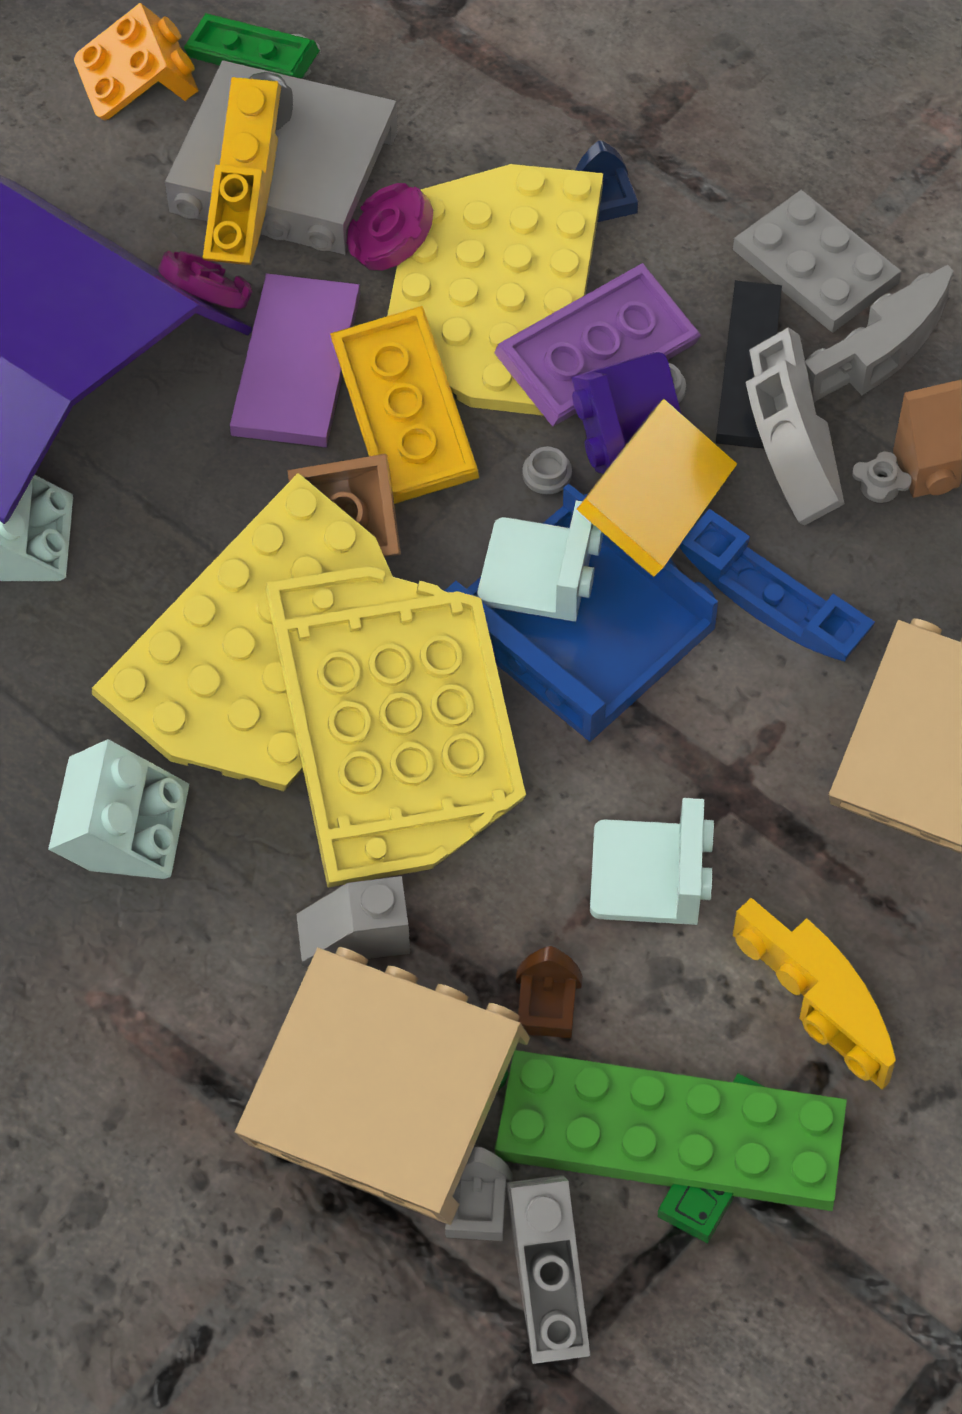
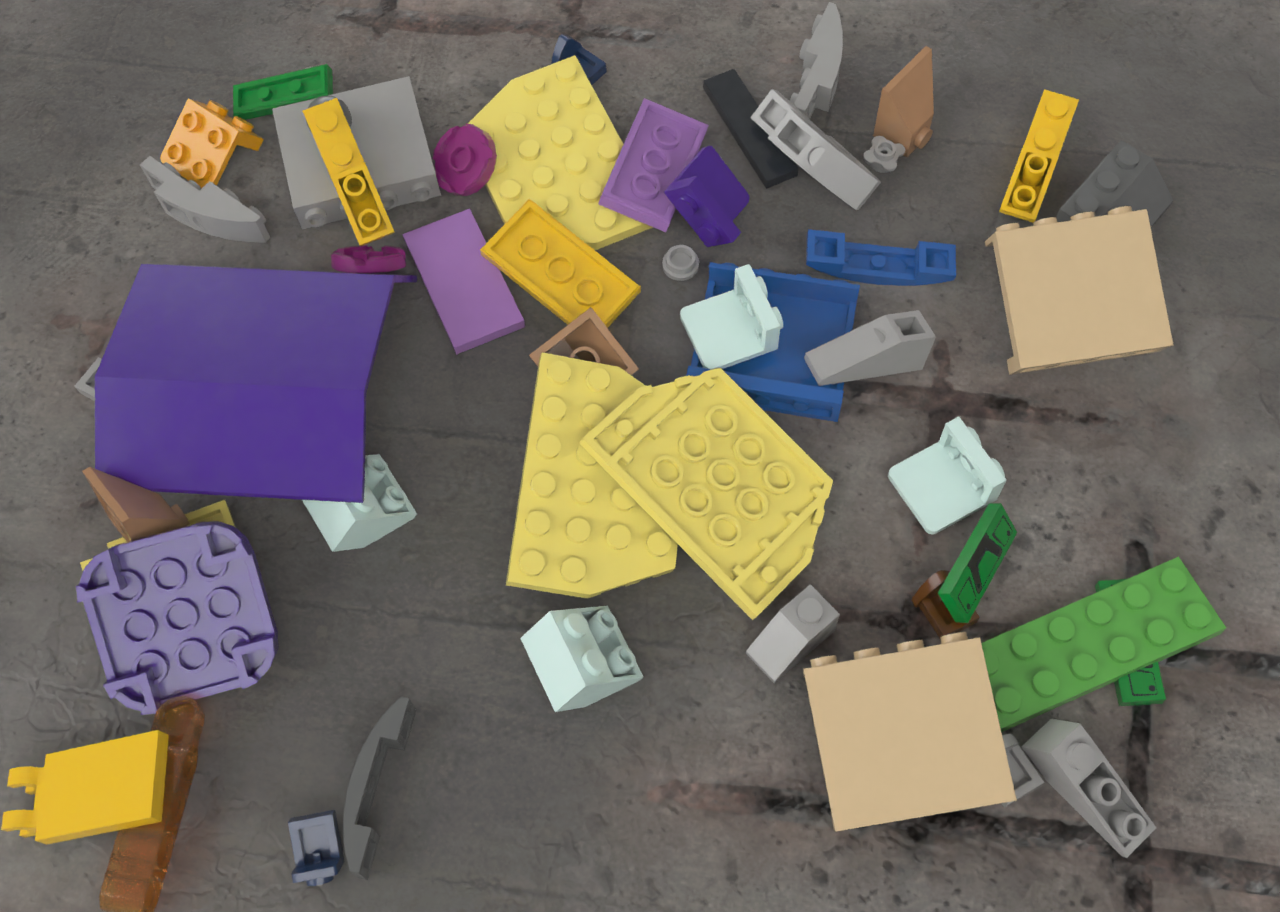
camera: 30 degrees left, 5 degrees up
yellow tile [577,399,737,577] -> none
light grey plate [733,190,901,333] -> none
yellow slope [733,898,896,1090] -> none
none -> light grey slope [140,156,271,243]
none -> light grey slope [804,310,936,386]
none -> green tile [938,503,1018,623]

